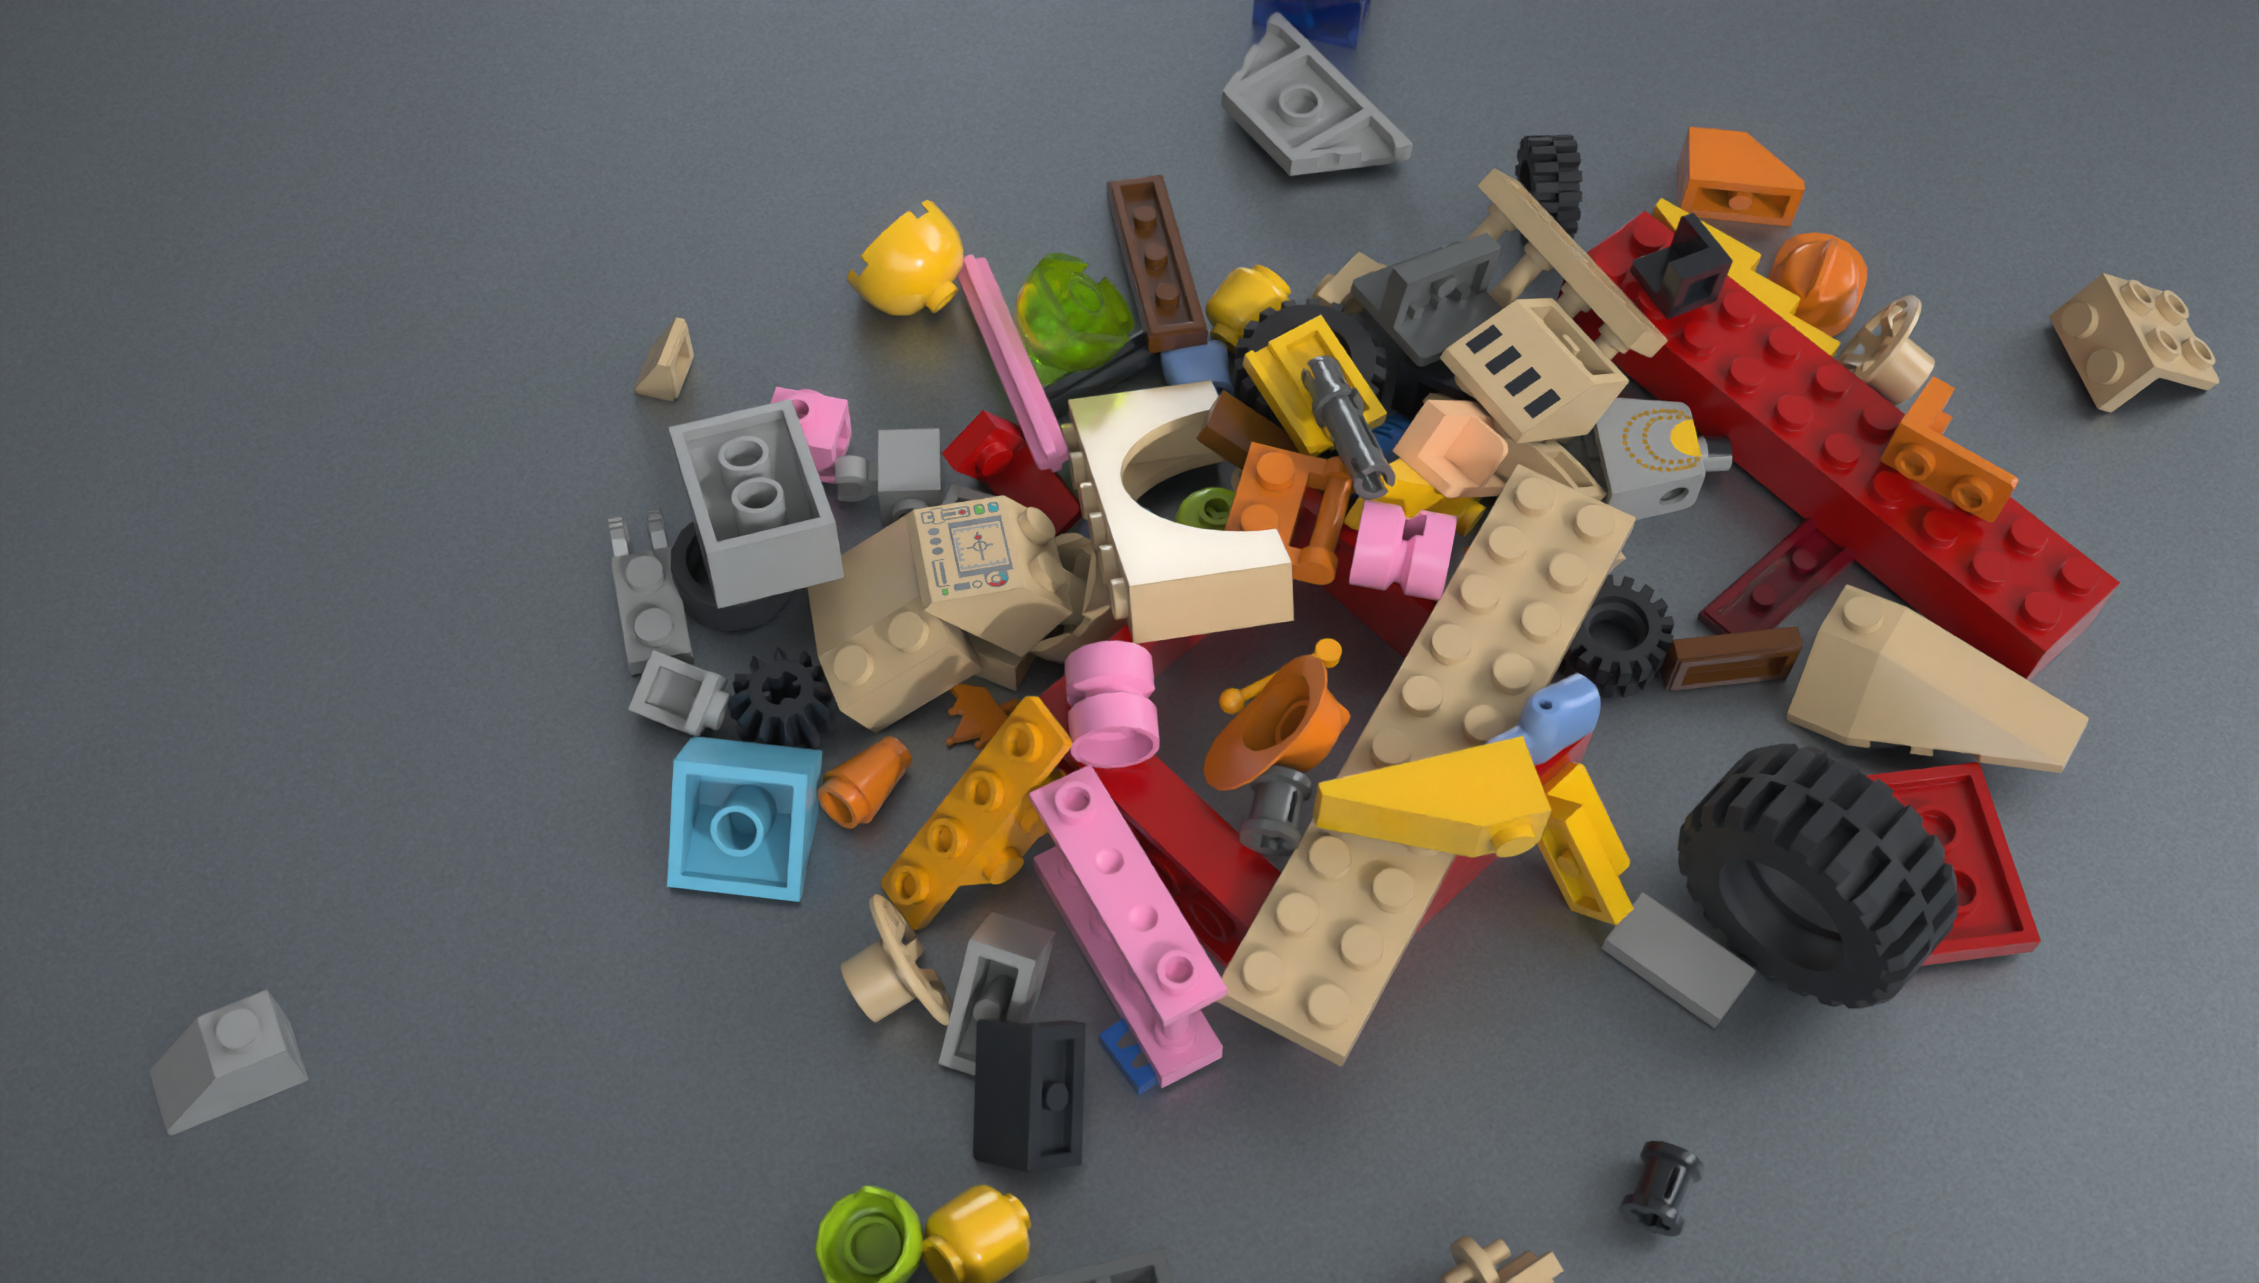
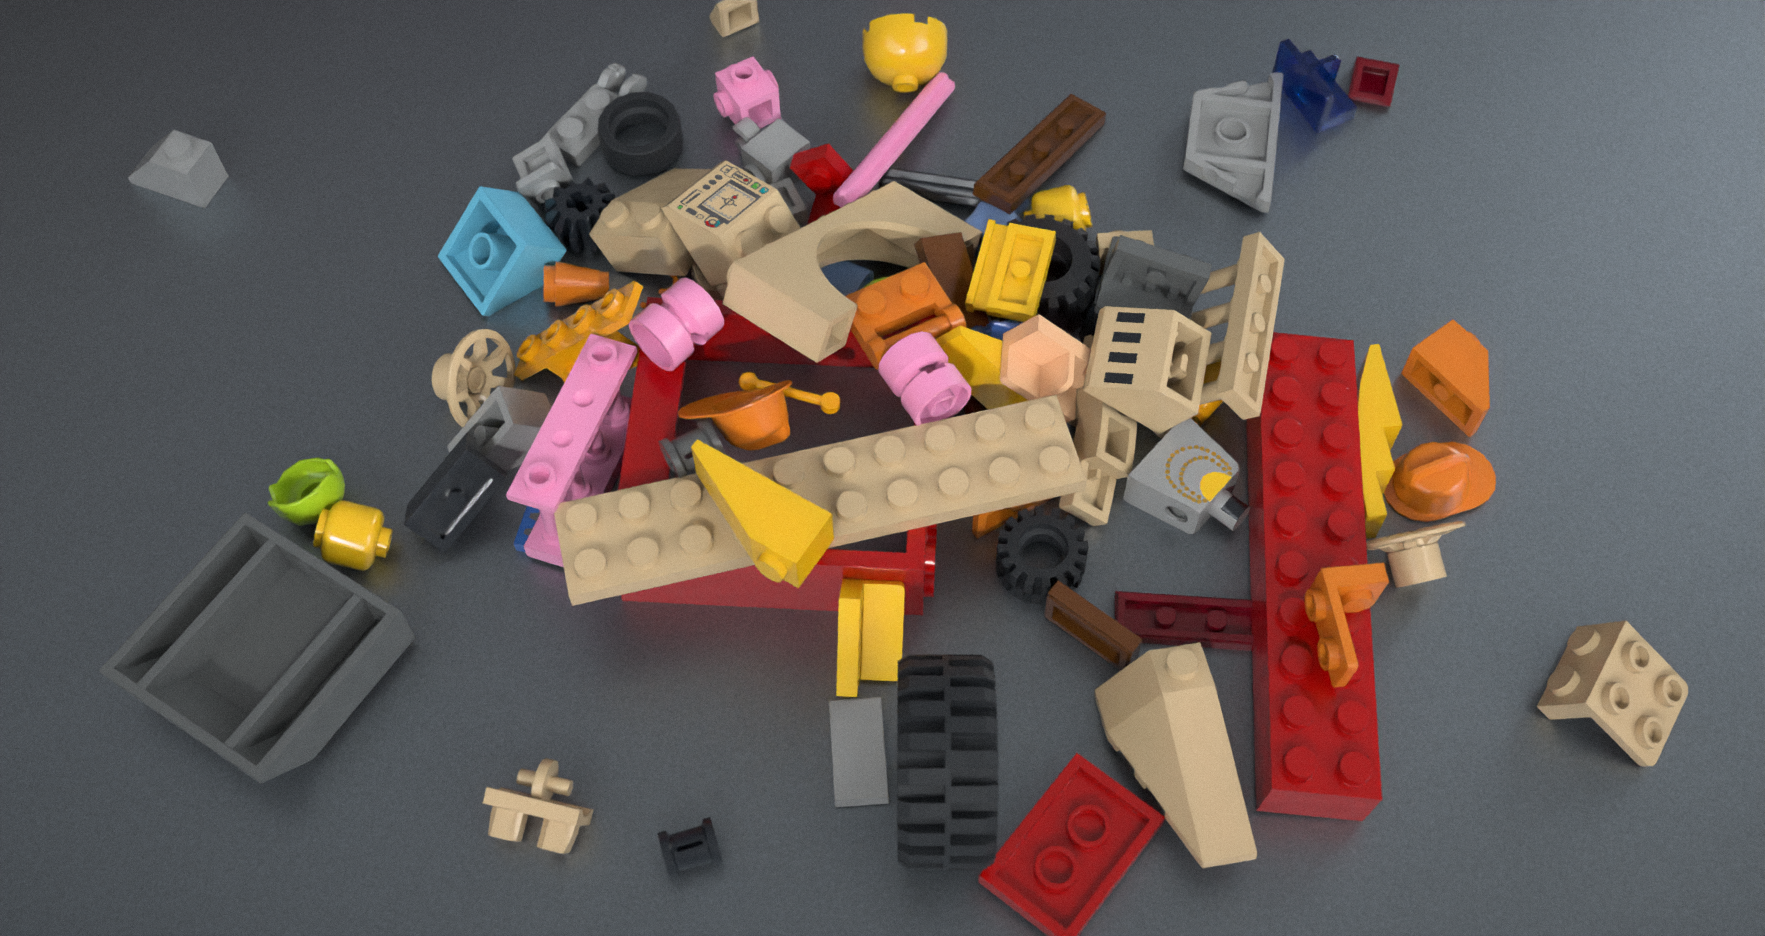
camera: 50 degrees right, 0 degrees up
light grey slope [668,399,844,609] -> none
clear neon green cylinder [1013,252,1134,372] -> none
dark grey pin [1301,356,1395,500] -> none
medium blue piece [1482,673,1601,765] -> none
black tyre [1515,134,1582,241] -> none
black panel [1630,213,1733,320] -> none

